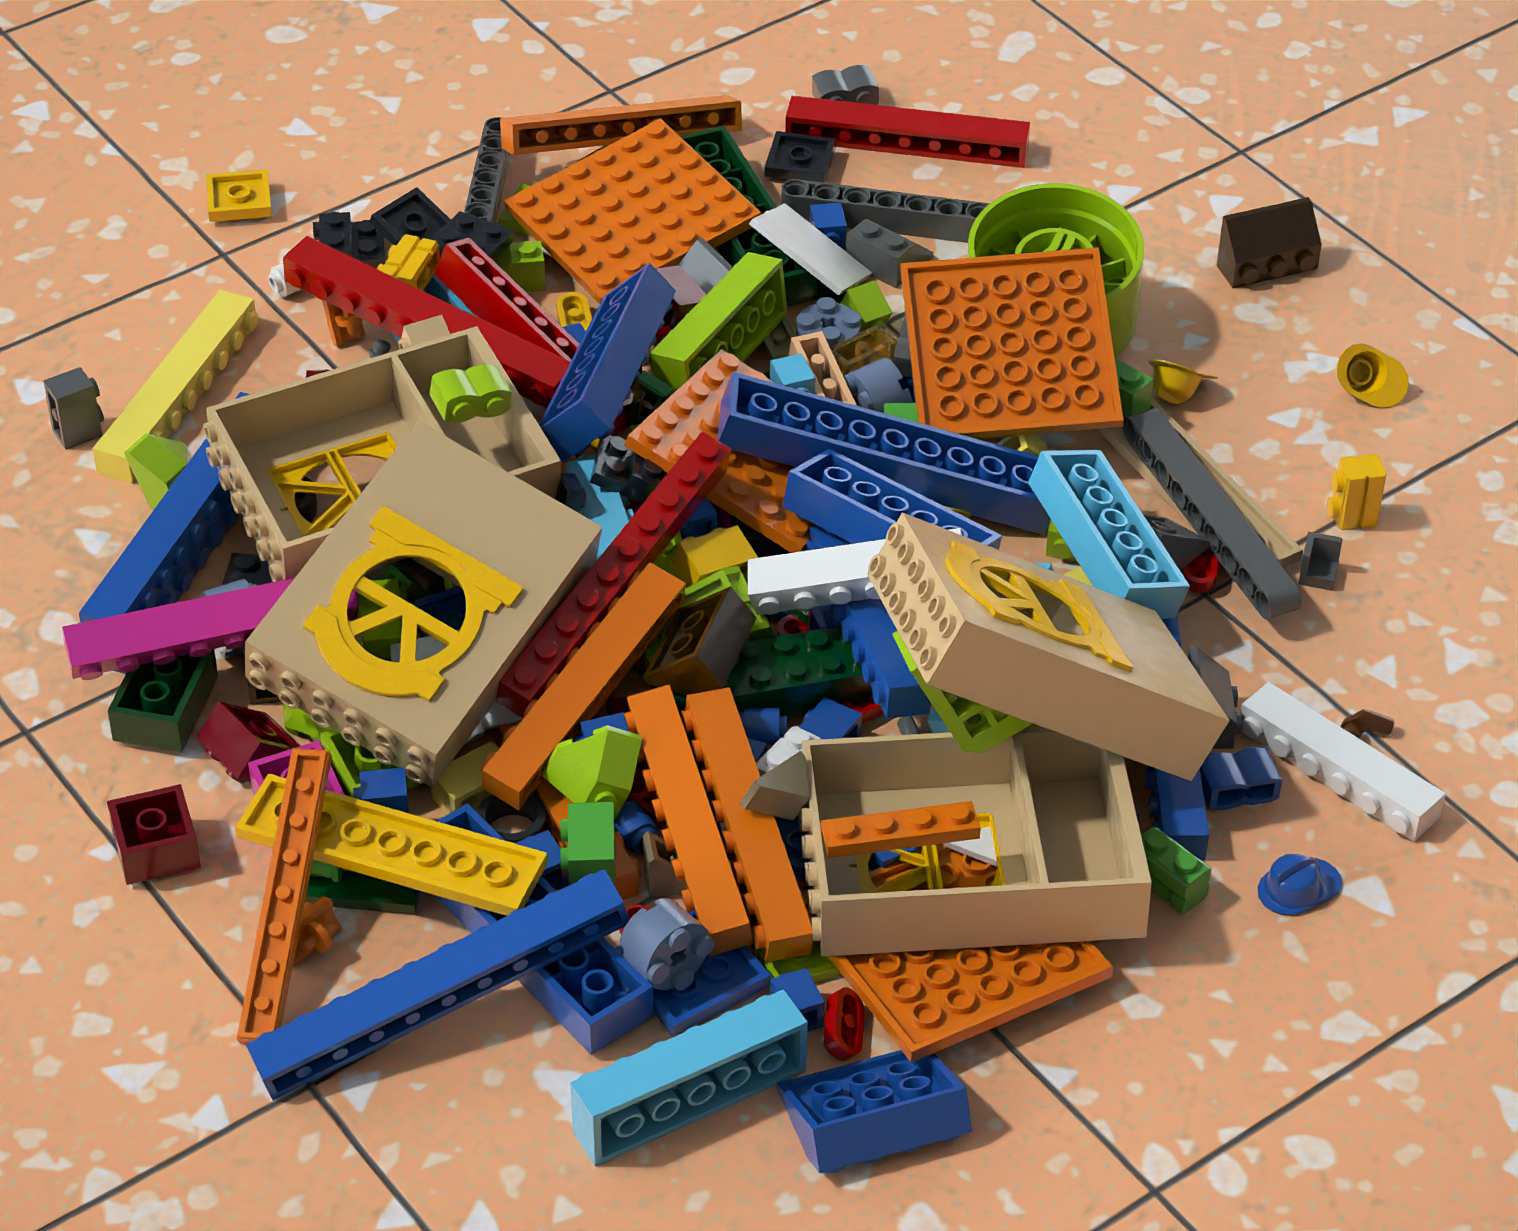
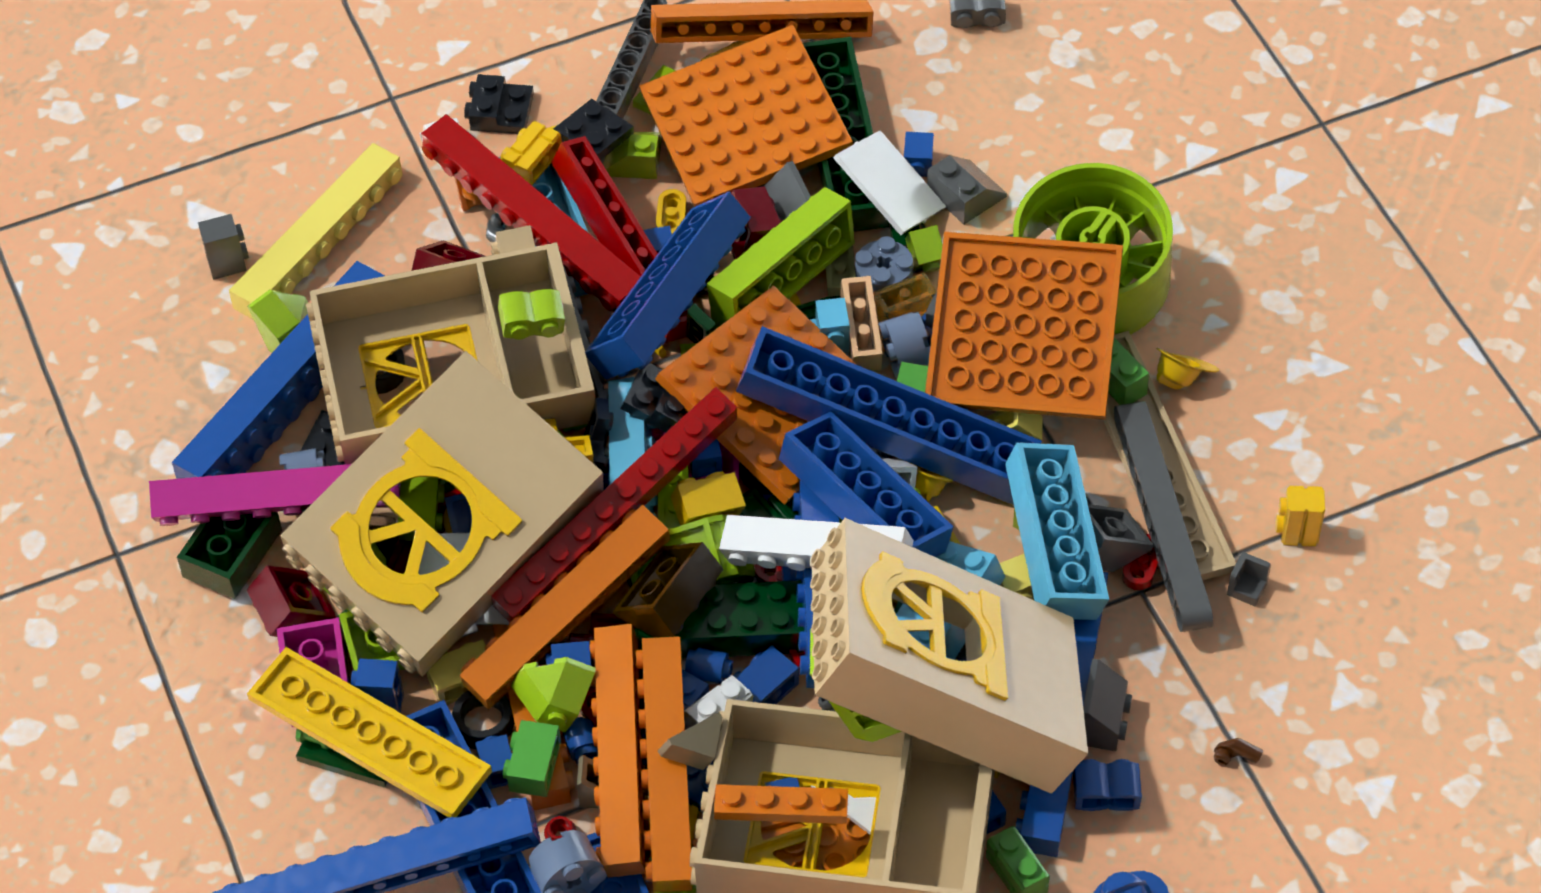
camera: 15 degrees right, 10 degrees up
dark red brick [107,784,201,885] -> none
yellow plate [206,169,272,222] -> none
orange tile [236,748,332,1044] -> none
orange hips [293,896,343,967] -> none
black plate [370,187,451,245] -> none
black plate [764,131,836,183] -> none
dark grey beam [781,179,990,243] -> none
red brick [785,95,1031,168] -> none
dark brown slope [1216,197,1322,288] -> none
white brick [1241,682,1446,842] -> none
yellow piece [1336,343,1409,408] -> none

